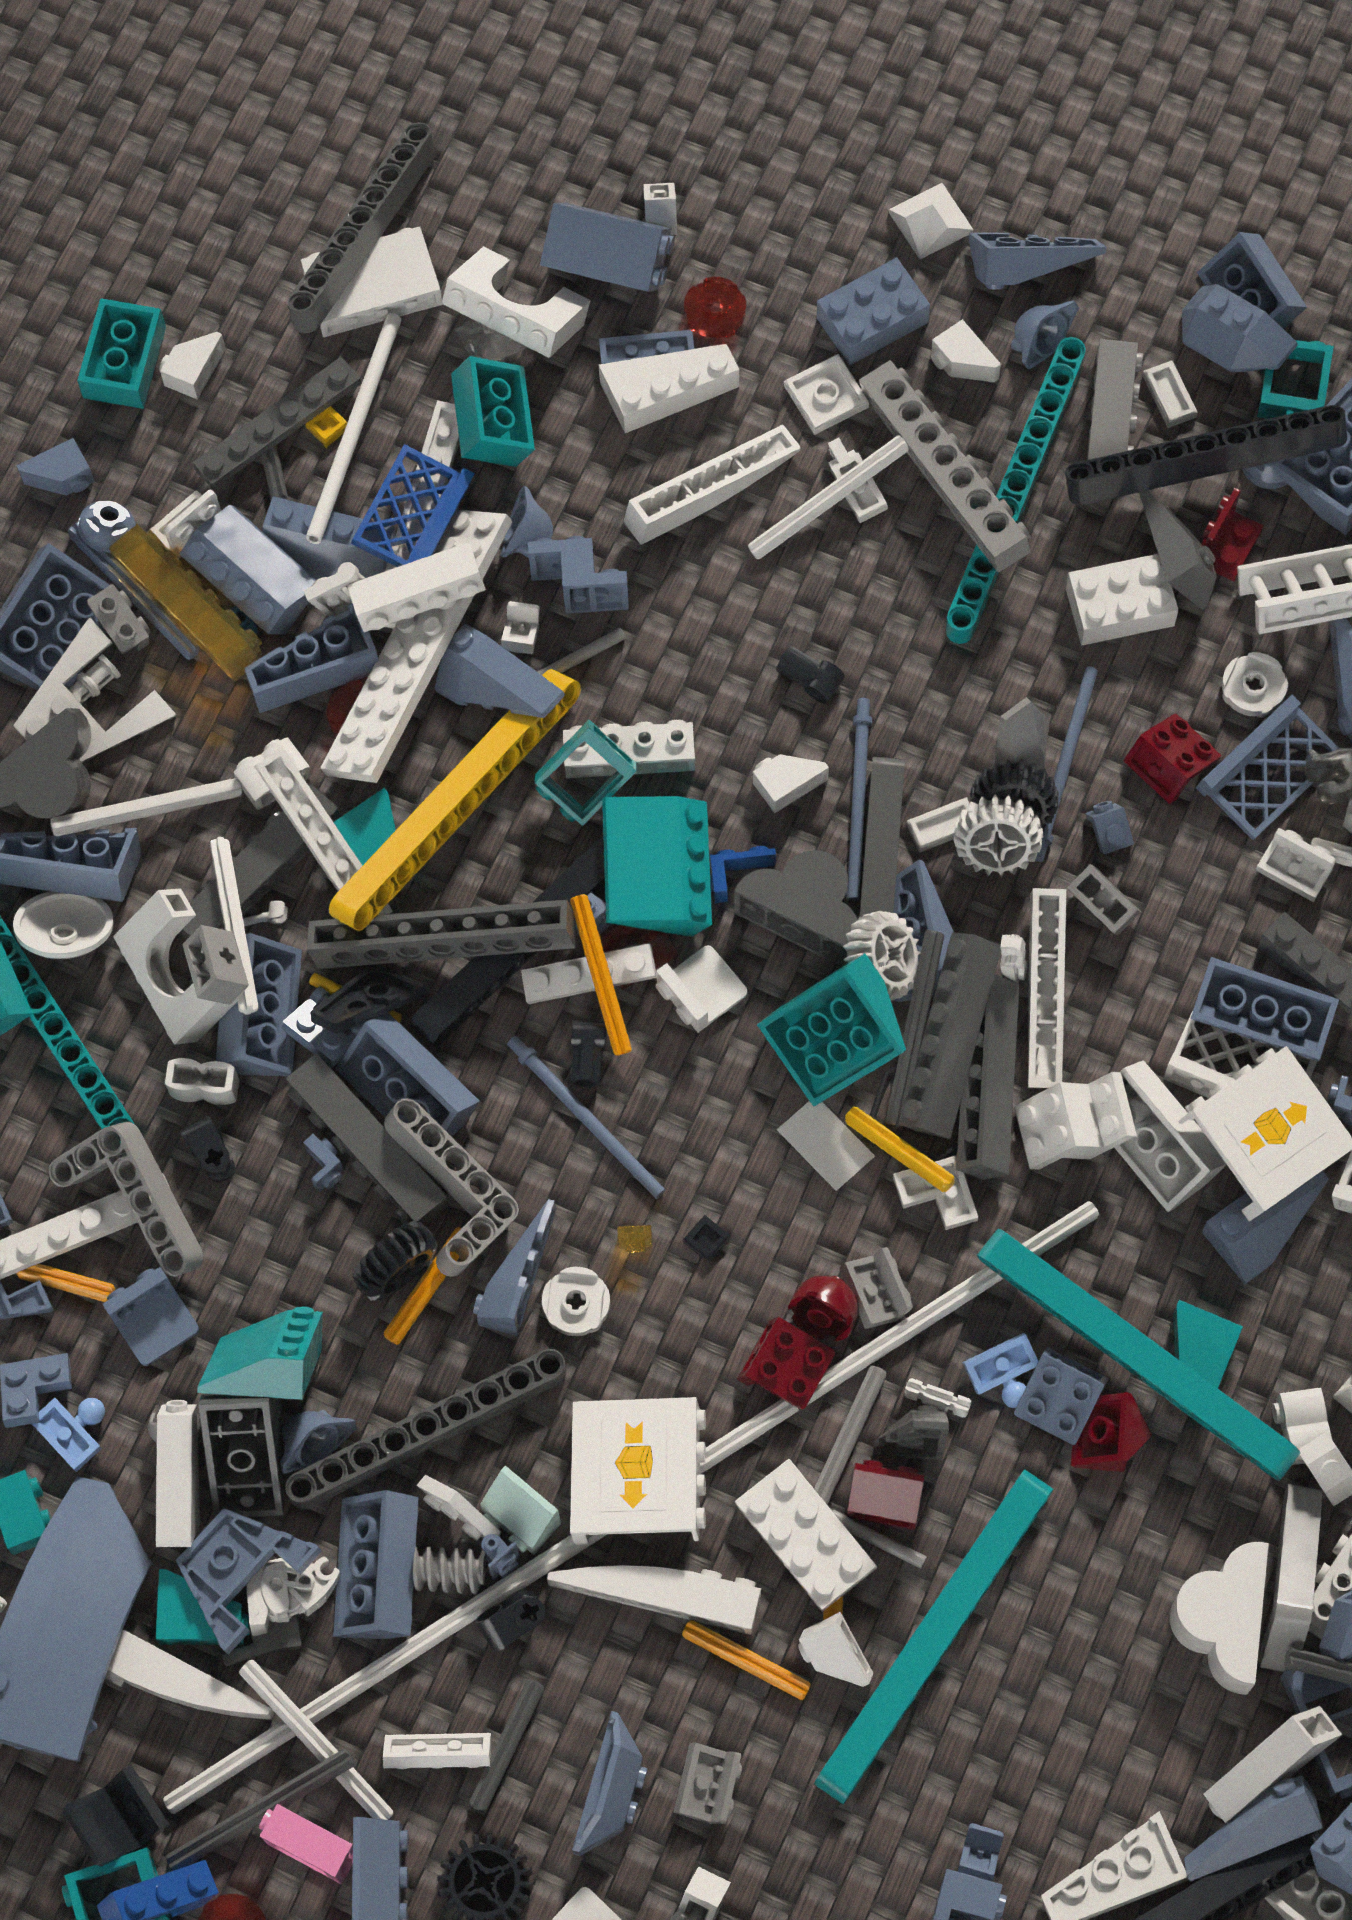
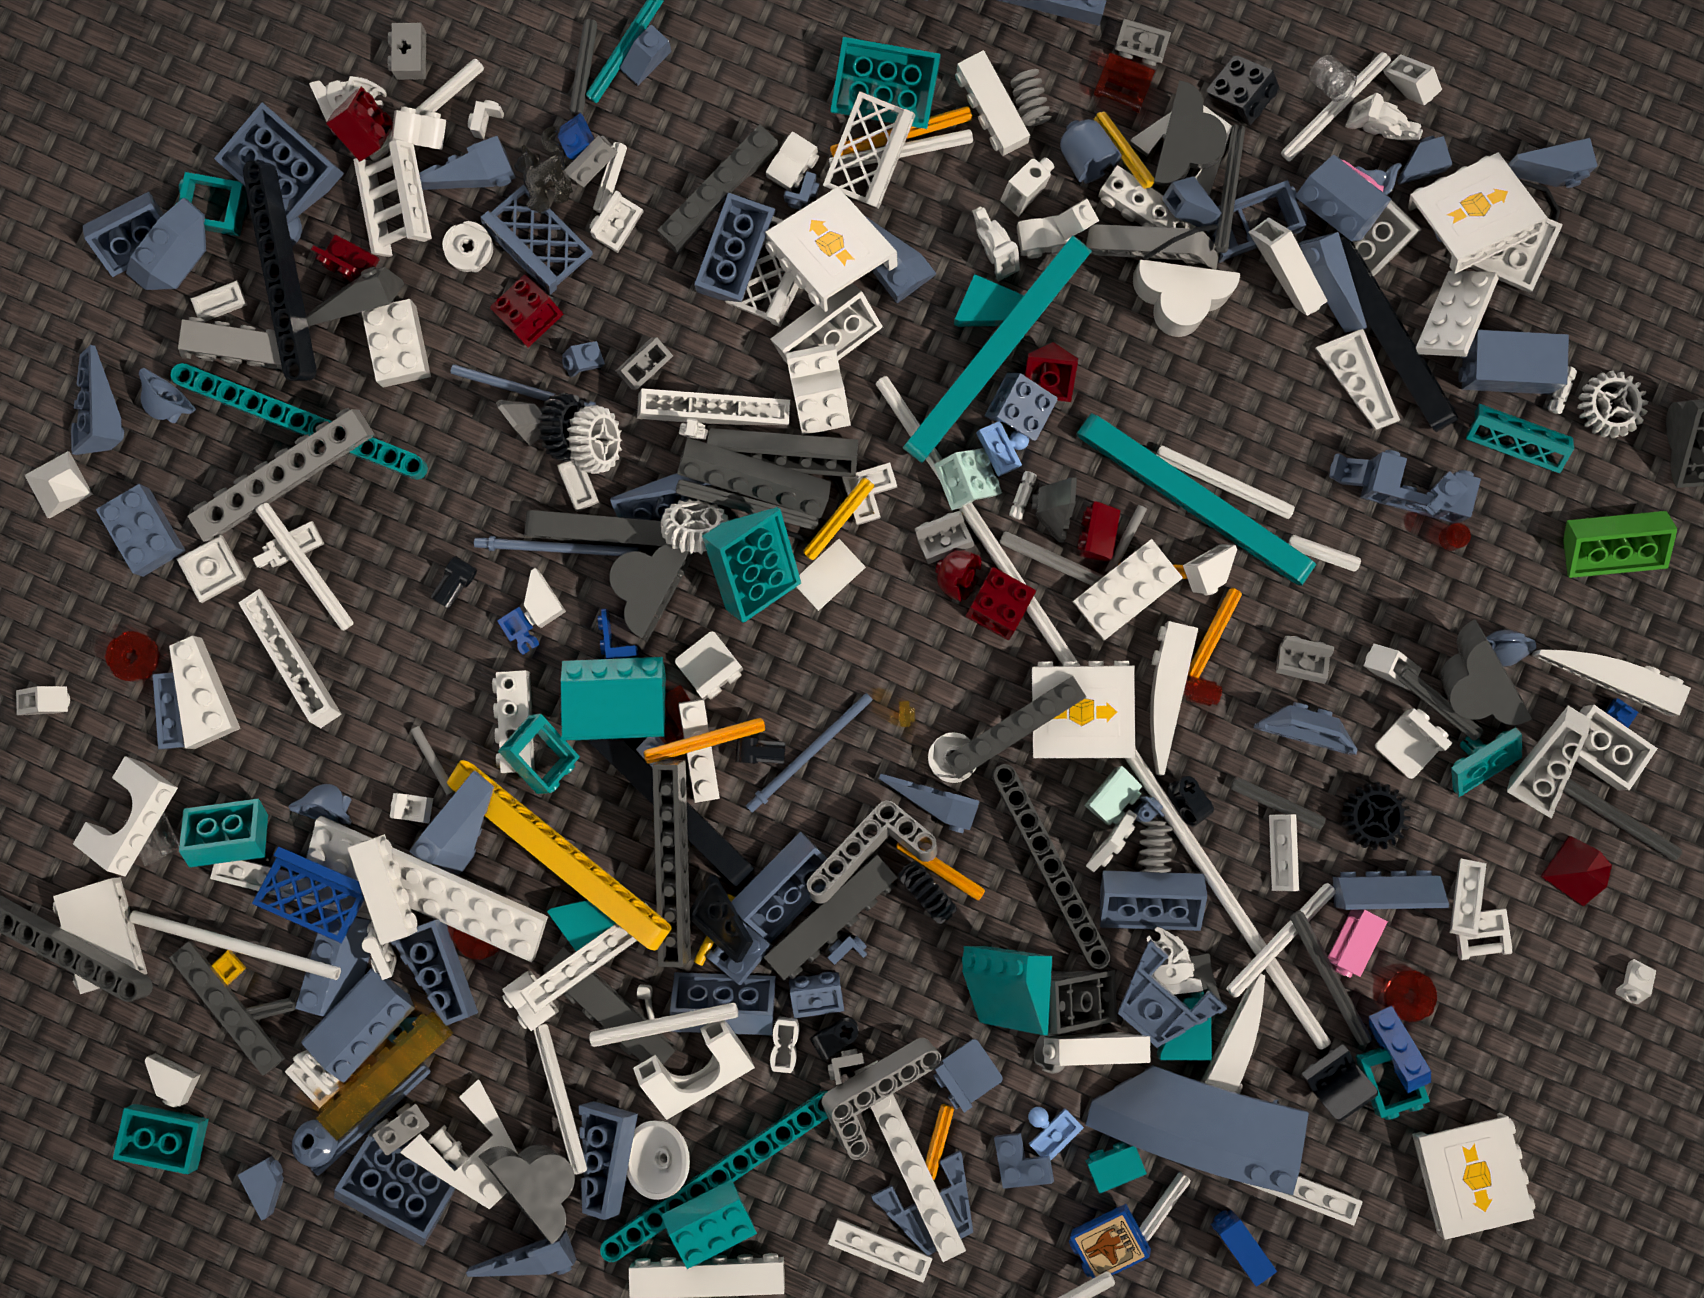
camera: 90 degrees left, 15 degrees up
light grey brick [182,925,249,1005] -> none
sand blue hat [280,1410,356,1474] -> none
sand blue bracket [528,536,629,614] -> none
sand blue brick [540,203,675,292] -> none
black tile [683,1215,731,1263] -> none
white slope [931,319,1001,382] -> none
none -> blue plate [497,607,539,654]
none -> sand blue bracket [789,972,844,1018]
none -> light grey bracket [828,1049,865,1085]
none -> light aqua bracket [934,448,1002,510]
none -> dark grey plate [945,676,1087,779]
none -> white piece [972,206,1020,281]
none -> black piece [1142,224,1218,262]
none -> white axle [1156,446,1295,519]
none -> clear red brick [1183,676,1222,706]
none -> white axle [1288,535,1361,571]

